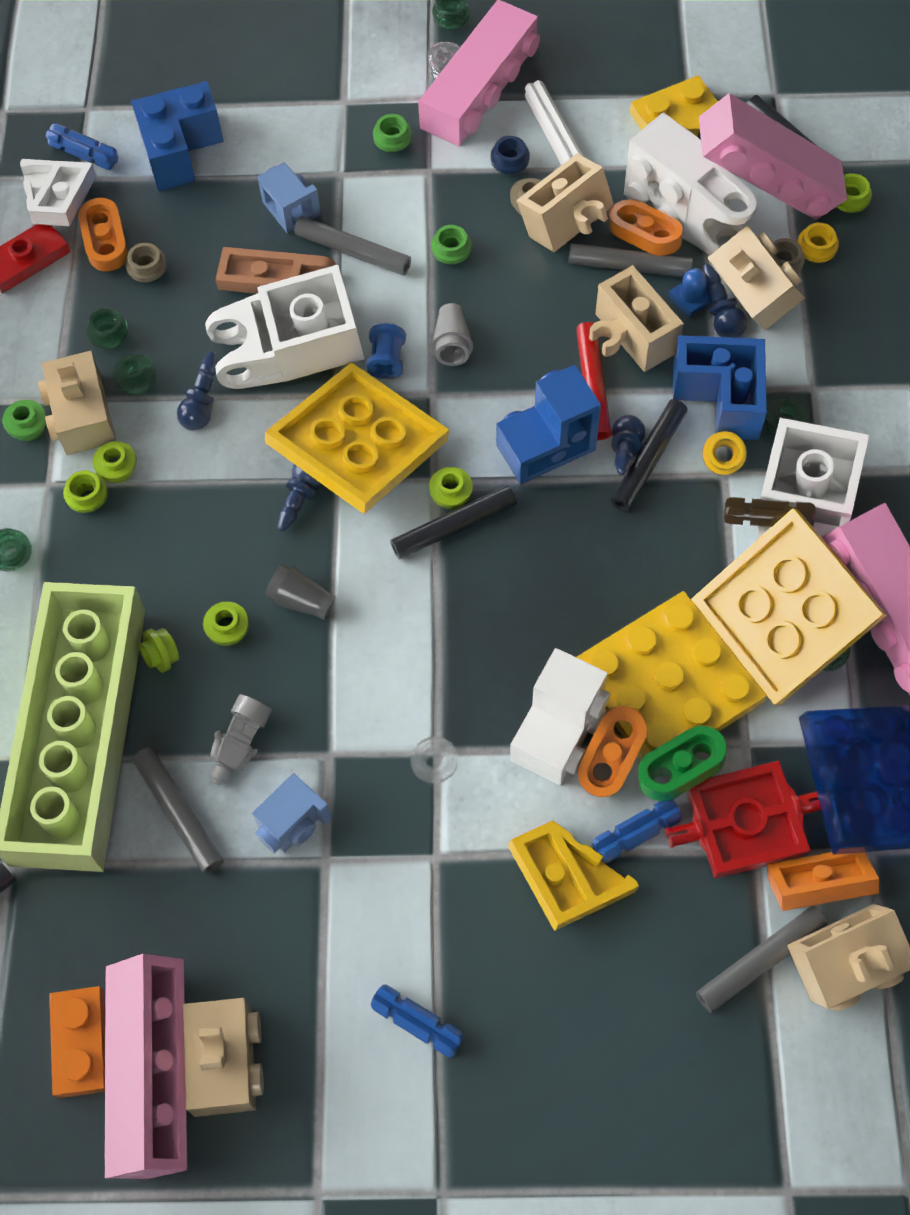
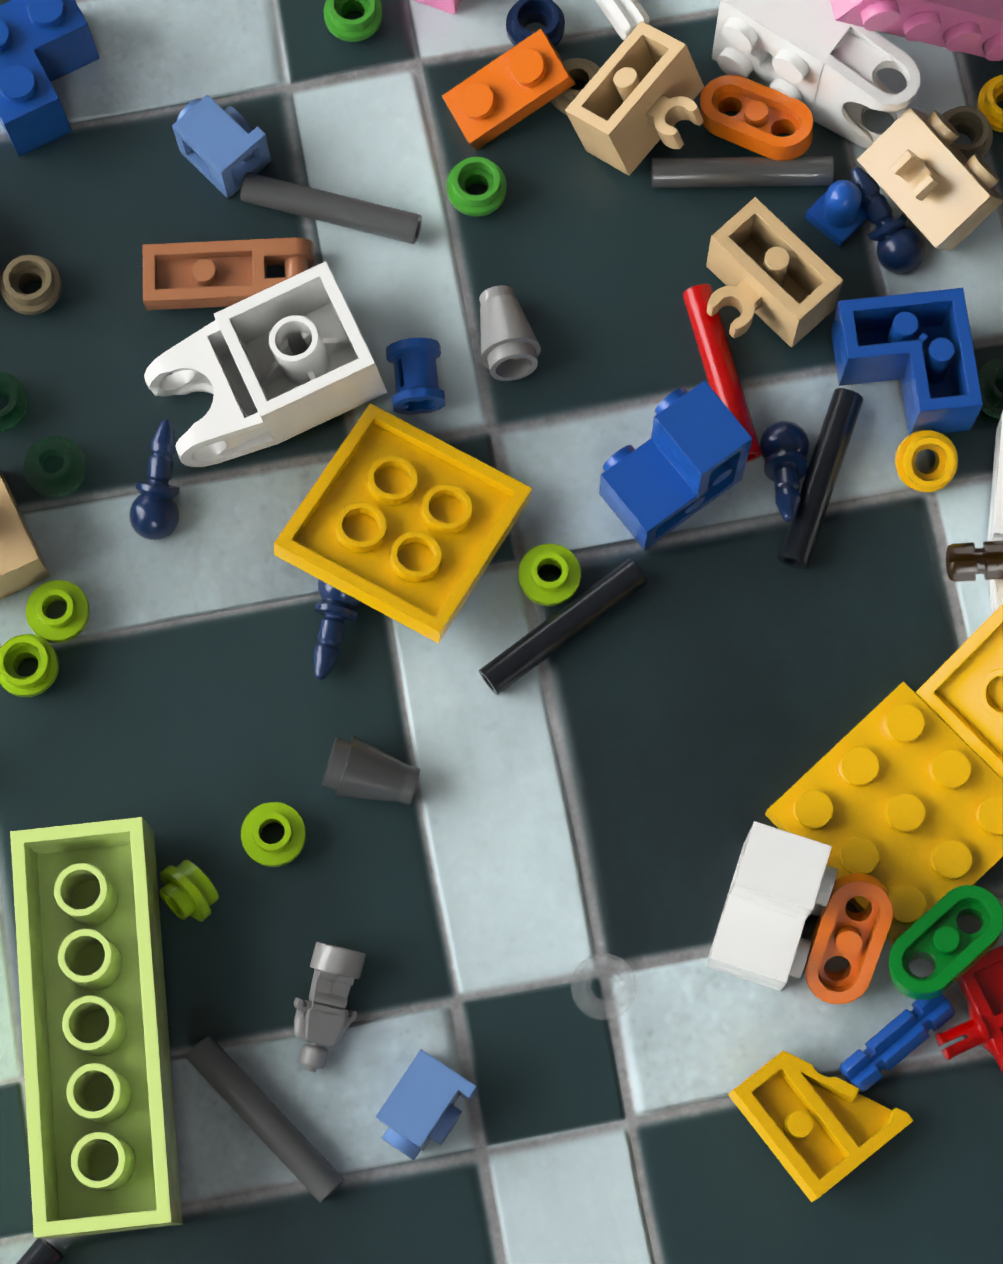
camera: 10 degrees left, 10 degrees up
none -> orange plate [442,29,576,150]

